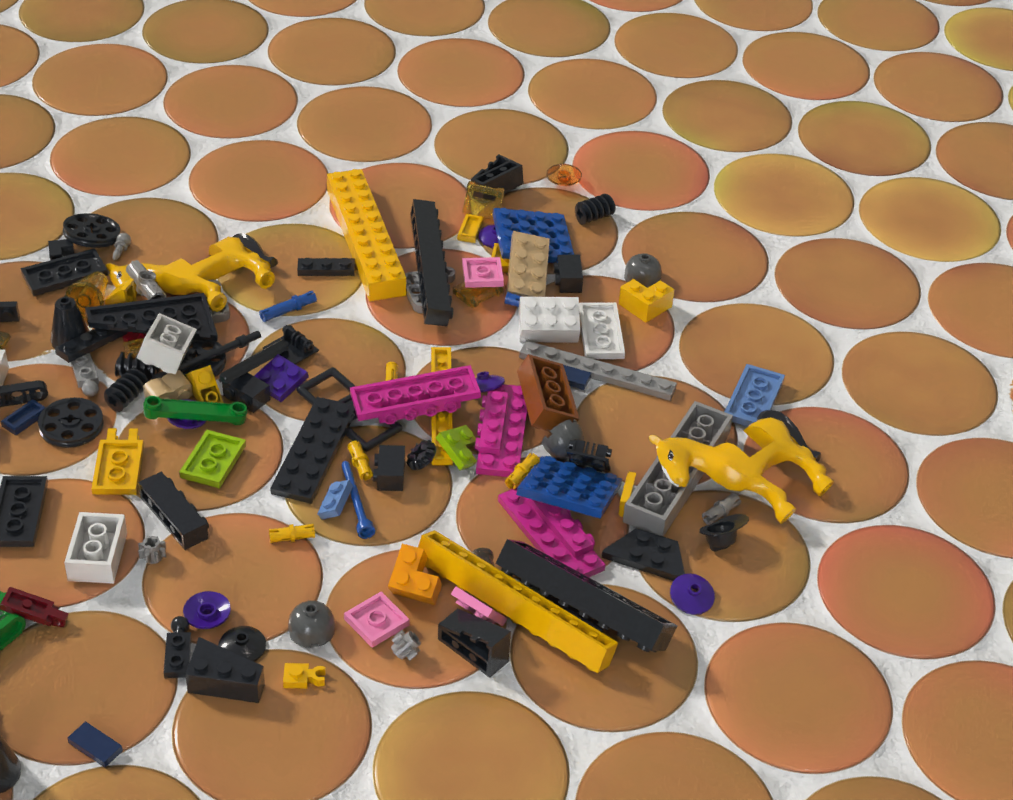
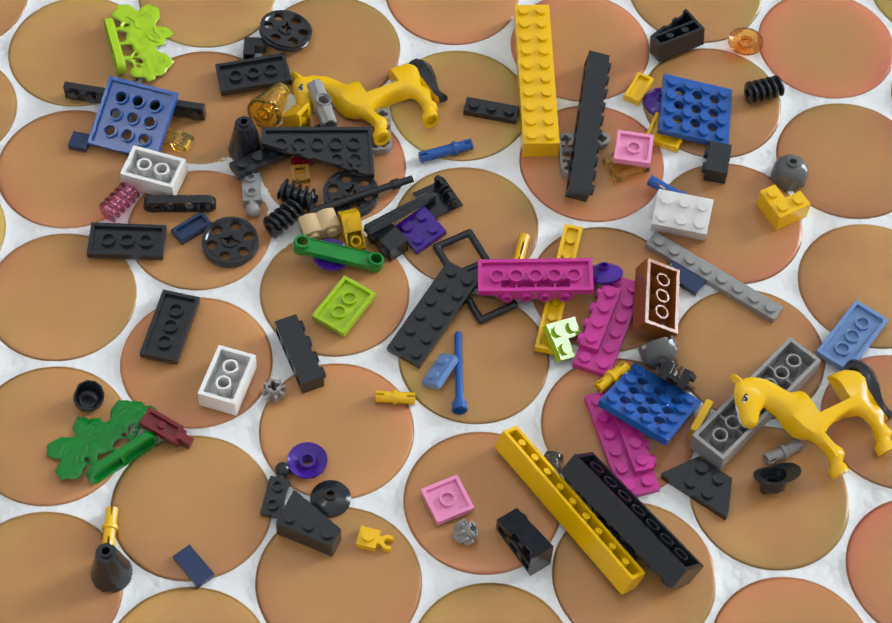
camera: 15 degrees right, 15 degrees up
yellow tile [91,428,144,495] -> none
light grey bar [113,233,131,261] -> none
white brick [137,313,197,375] -> none
dark grey cylinder [288,600,335,648] -> none
yellow pin [347,441,373,481] -> none
black brick [373,445,405,491] -> none
light orange brick [388,543,442,605] -> none
black gear [406,440,436,470] -> none
bright pink plate [451,587,508,626] -> none
clear yellow plate [462,181,504,220] -> none
tan plate [506,231,550,297] -> none
white plate [579,302,625,359] -> none
dark purple dish [670,574,715,615] -> none

